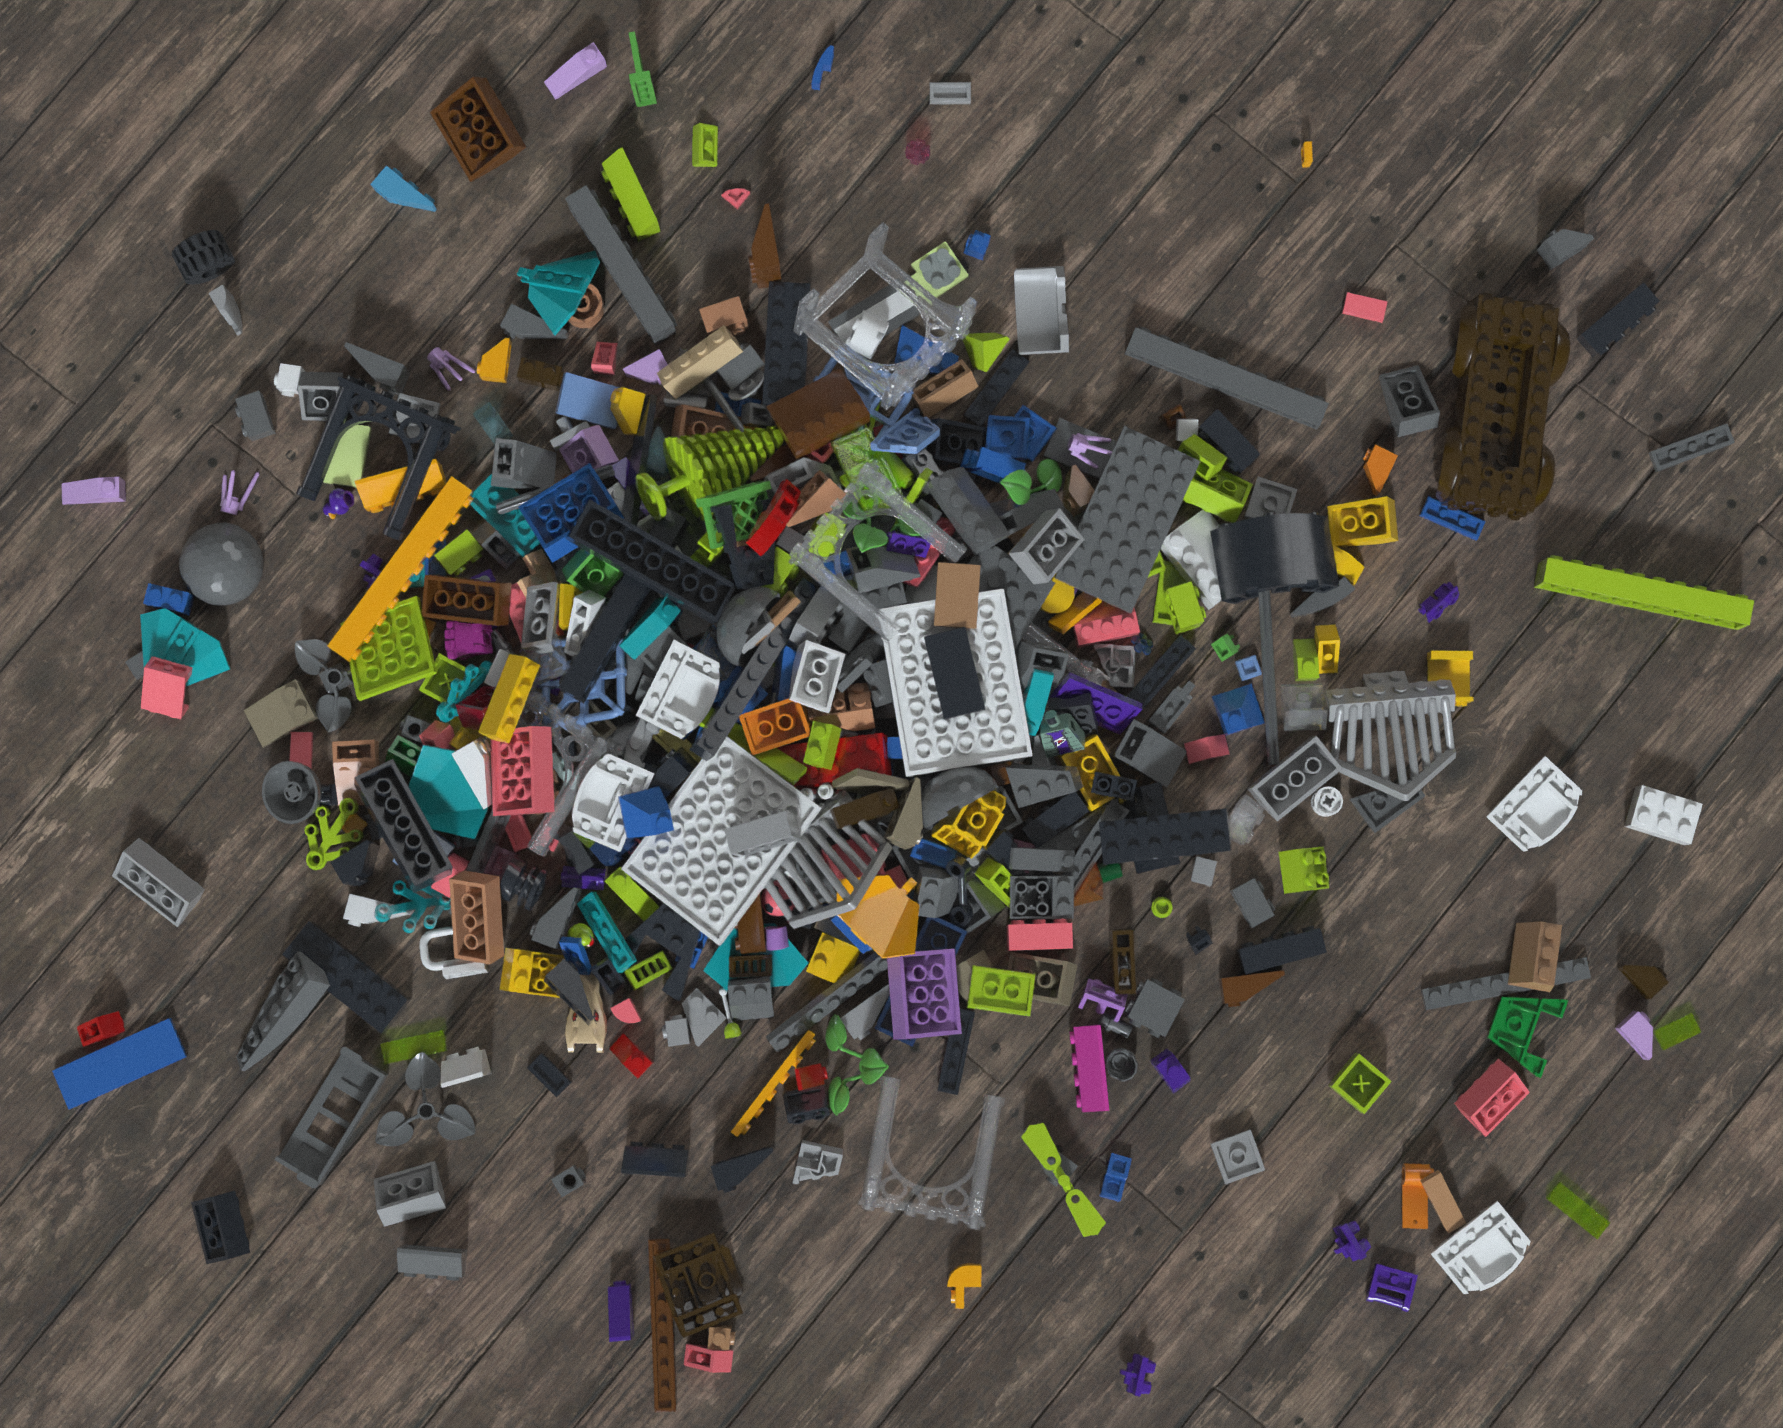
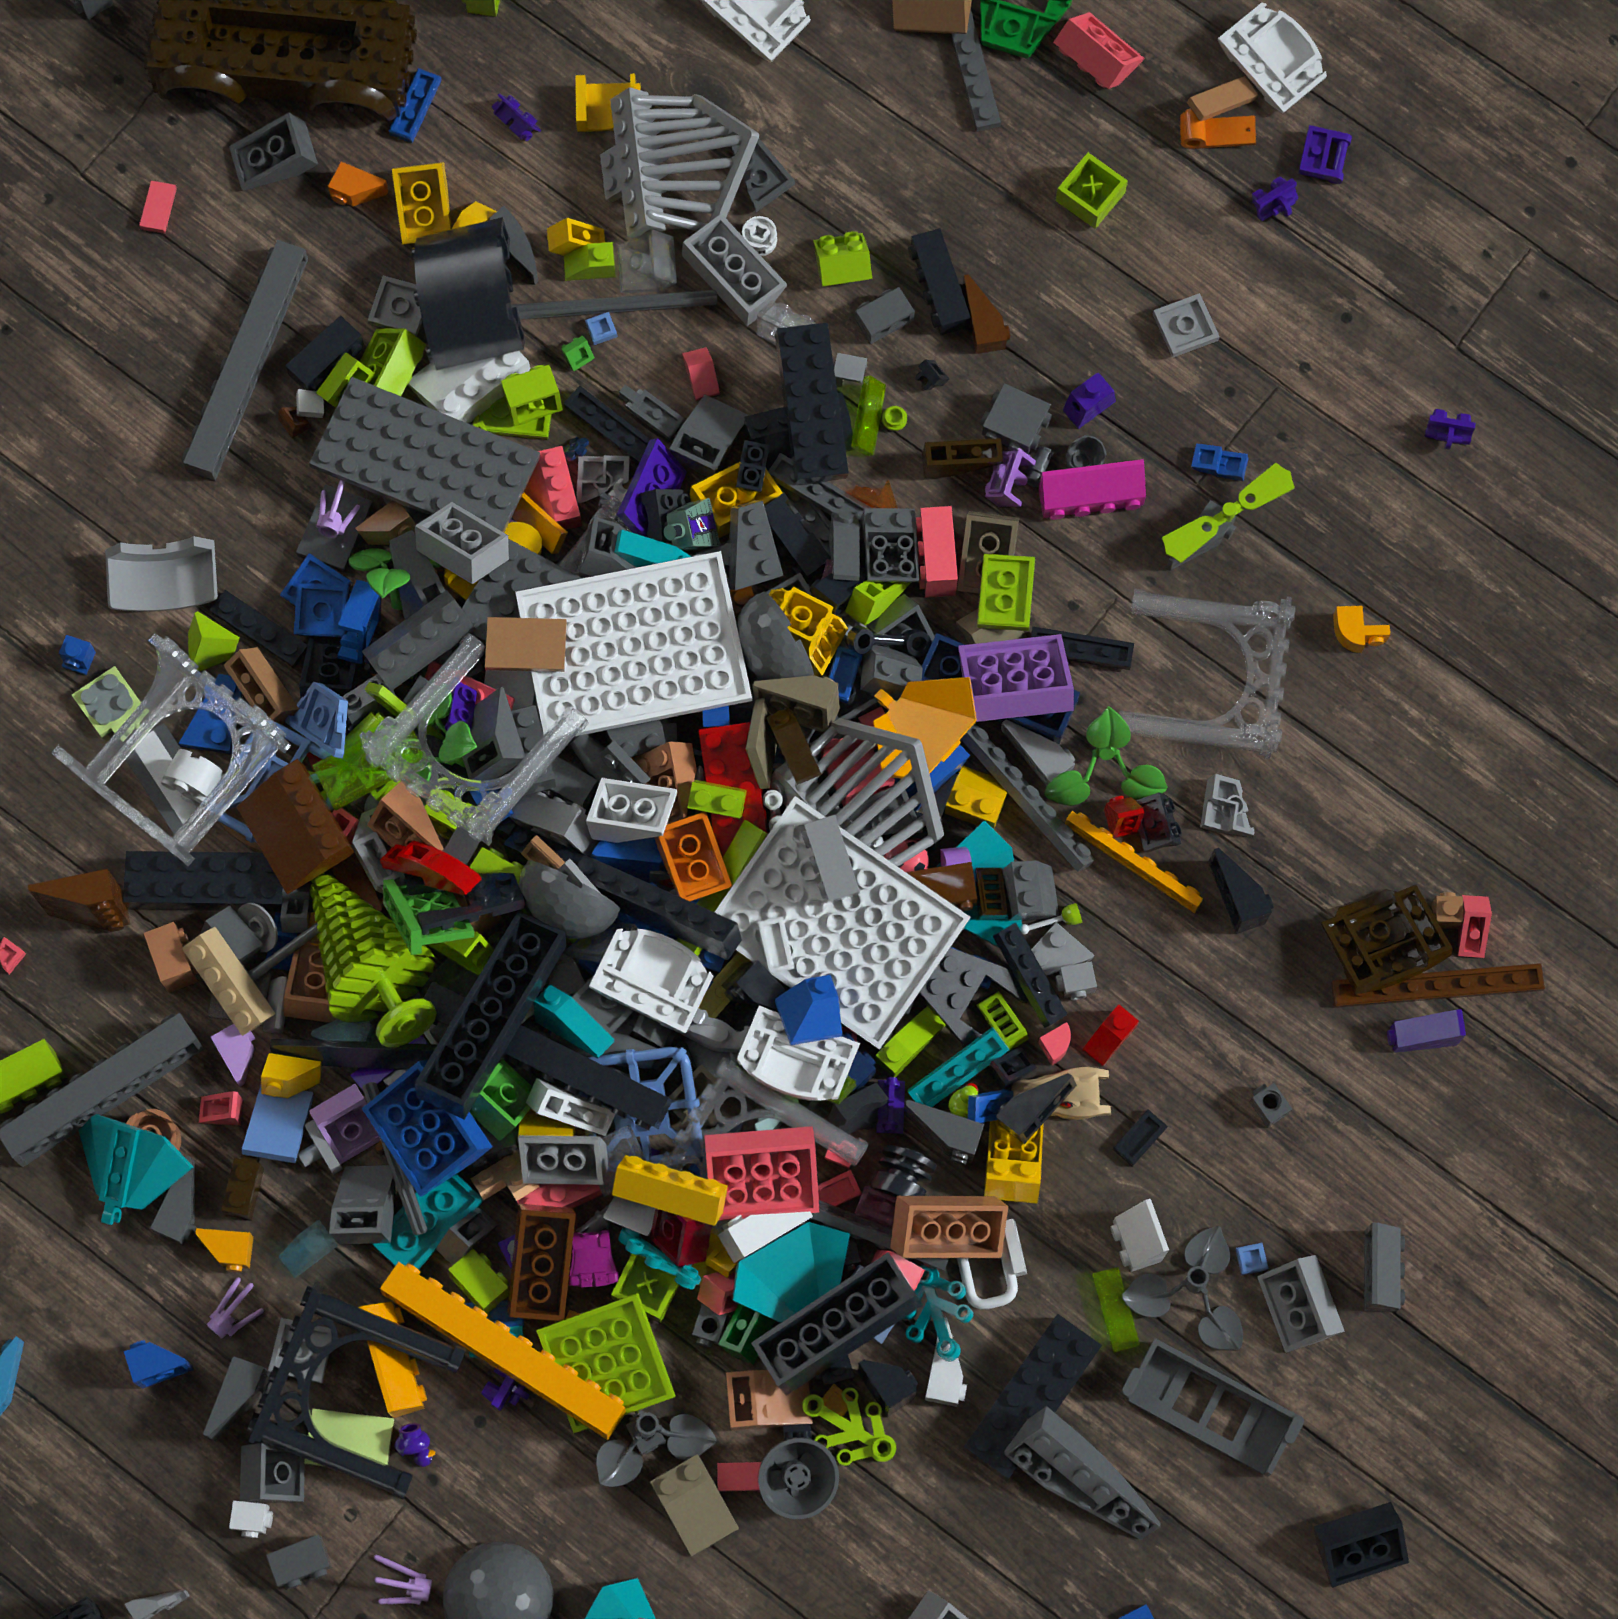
camera: 90 degrees left, 10 degrees down
black slope [621,1141,690,1177] -> none
black tile [924,627,986,720] -> none
dark green brick [1096,861,1123,883] -> none
blue slope [1212,684,1265,736] -> none
none -> blue slope [124,1340,194,1389]
none -> white tile [757,916,795,974]
none -> clear neon green tile [851,375,886,456]
none -> black plate [993,923,1068,1028]
none -> medium blue tile [1235,1243,1268,1275]

